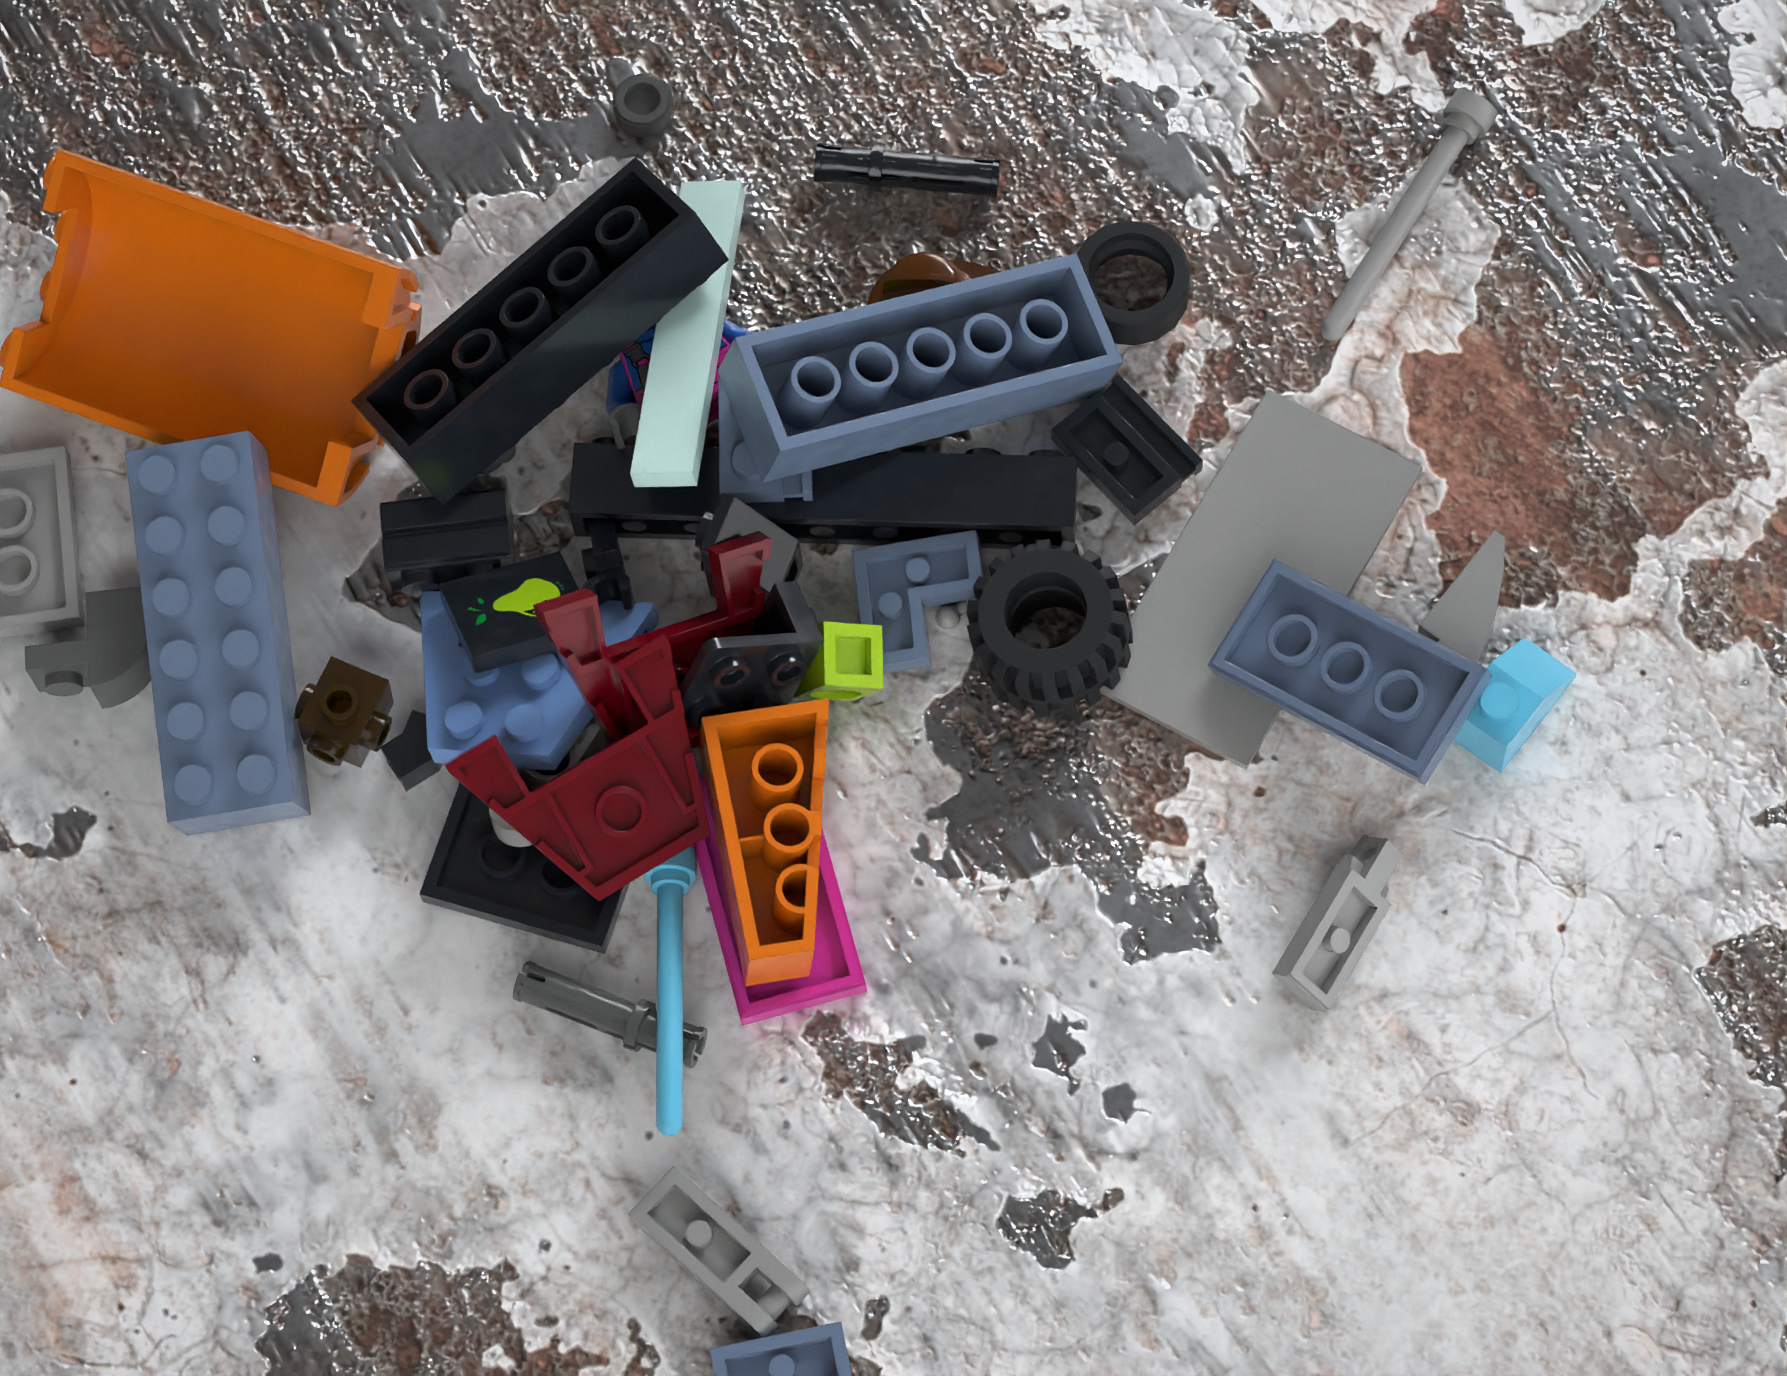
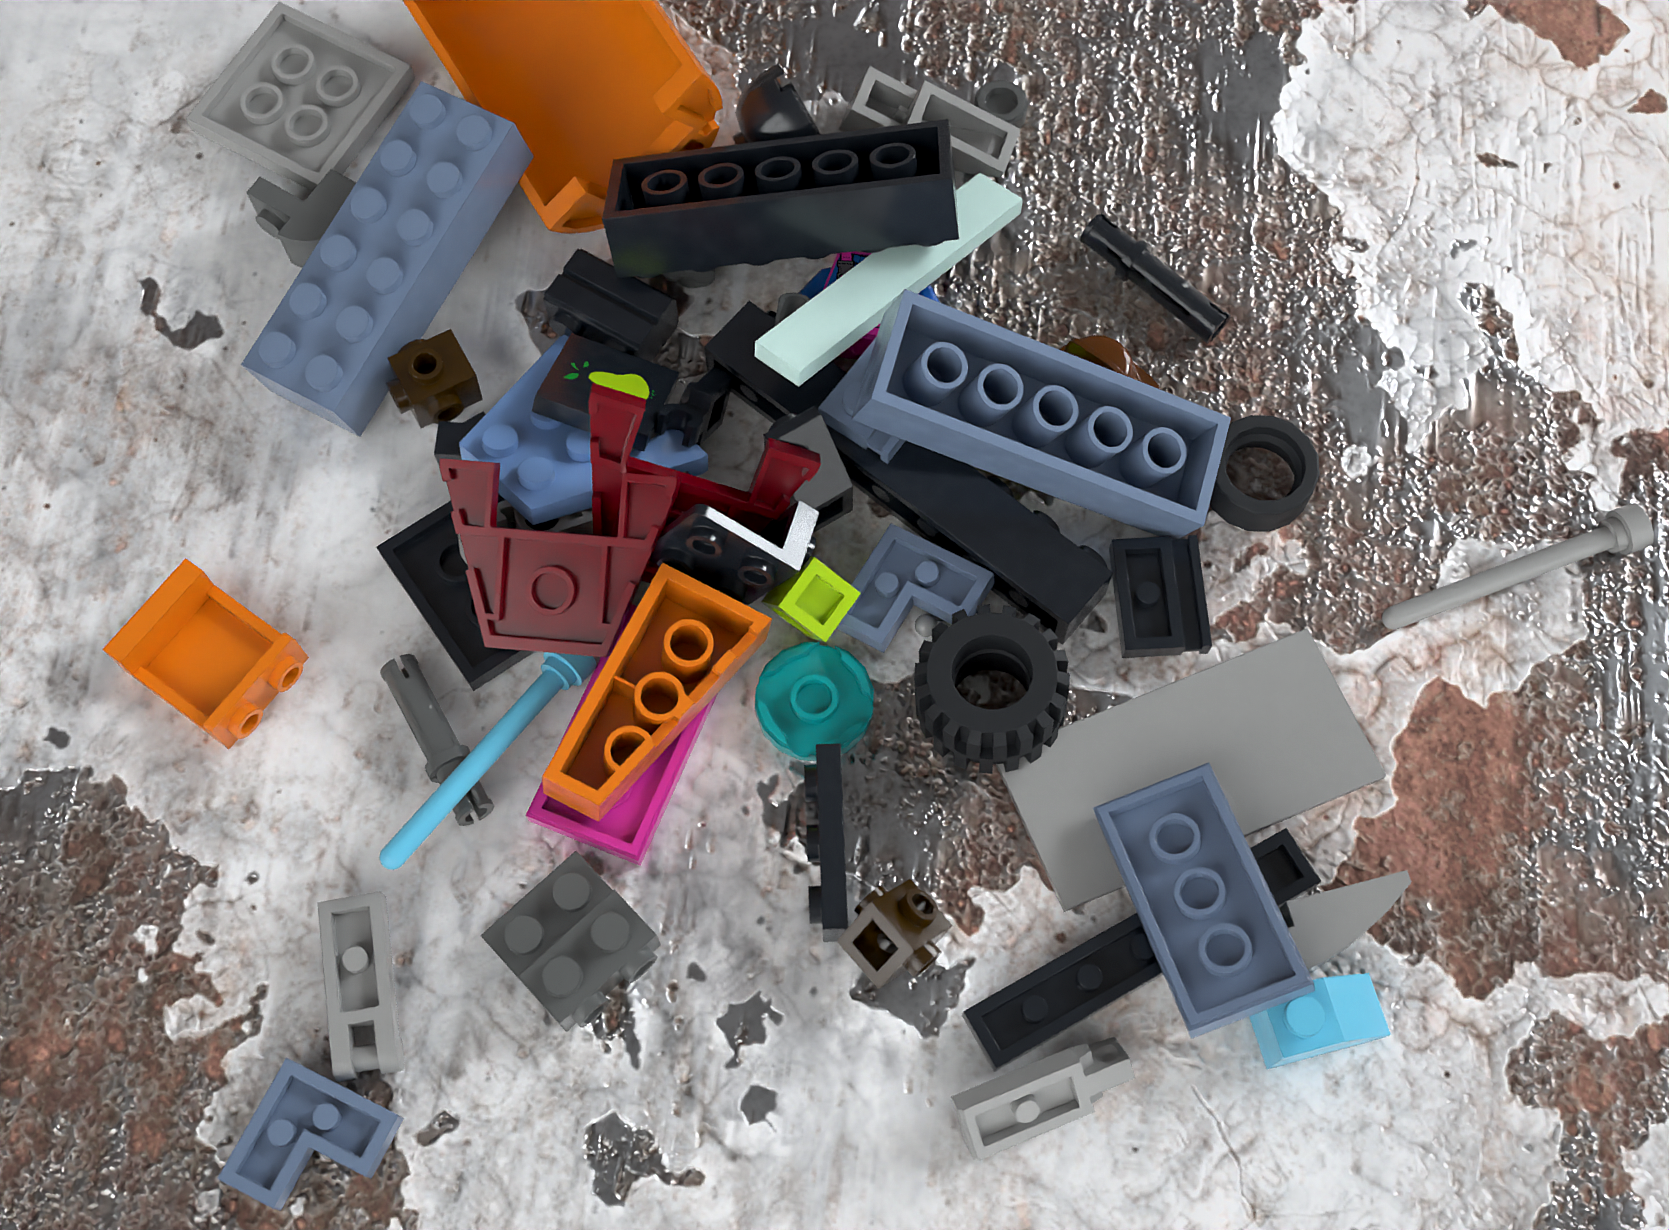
camera: 30 degrees right, 0 degrees up
none -> orange panel [102,558,309,749]
none -> dark grey plate [480,851,661,1032]
none -> black cylinder [732,63,821,144]
none -> teal tile [755,642,874,761]
none -> black plate [804,743,848,942]
none -> dark brown brick [837,879,953,989]
none -> light grey slope [838,66,1021,178]
none -> black plate [962,828,1321,1072]

